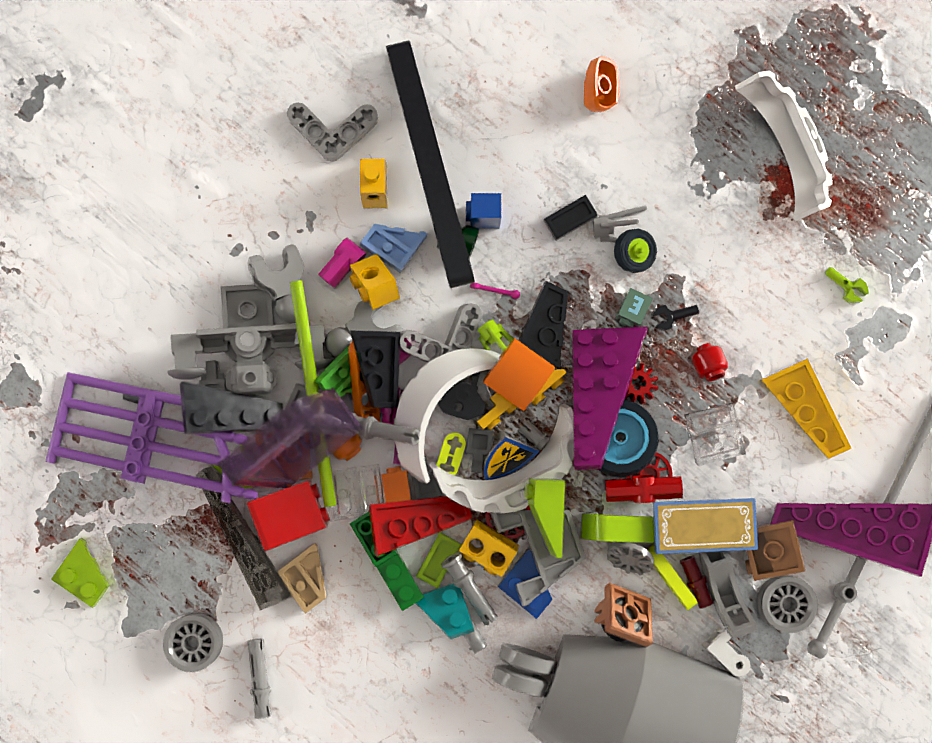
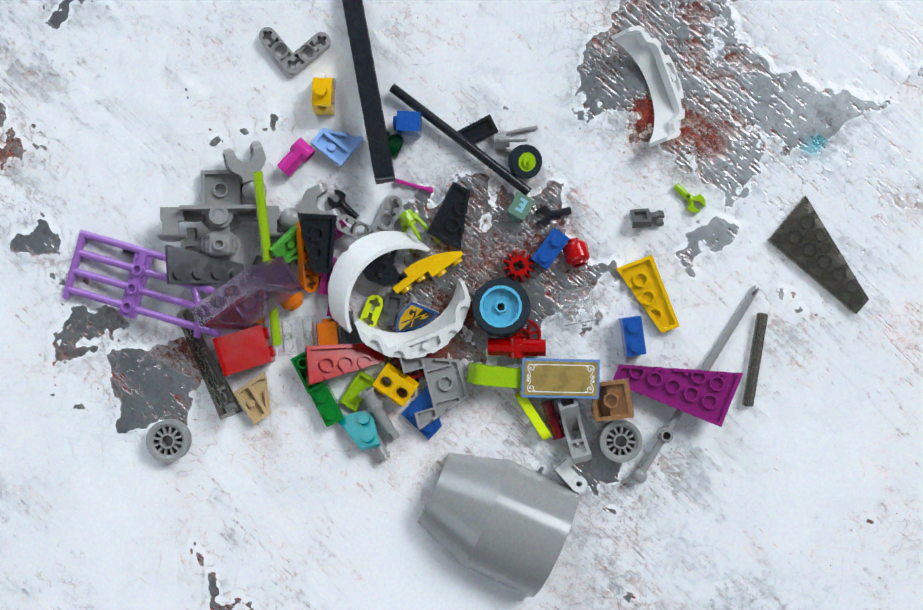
camera: 10 degrees right, 5 degrees up
lime wing [51,538,110,608] -> none
light grey pin [247,638,271,719] -> none
light grey pin [343,413,420,445] -> none
yellow brick [349,254,400,310] -> none
orange slope [483,338,555,411] -> none
light grey wheel [492,643,556,697] -> none
light grey pin [518,419,550,450] -> none
lime slope [525,478,565,558] -> none
magenta wing [573,326,647,470] -> none
orange piece [583,56,619,112] -> none
nougat piece [594,583,653,647] -> none
light grey wheel [607,542,654,575] -> none
none -> black bar [327,190,360,219]
none -> black piece [389,83,532,196]
none -> blue brick [530,227,570,270]
none -> blue brick [619,315,646,357]
none -> dark grey plate [629,208,665,228]

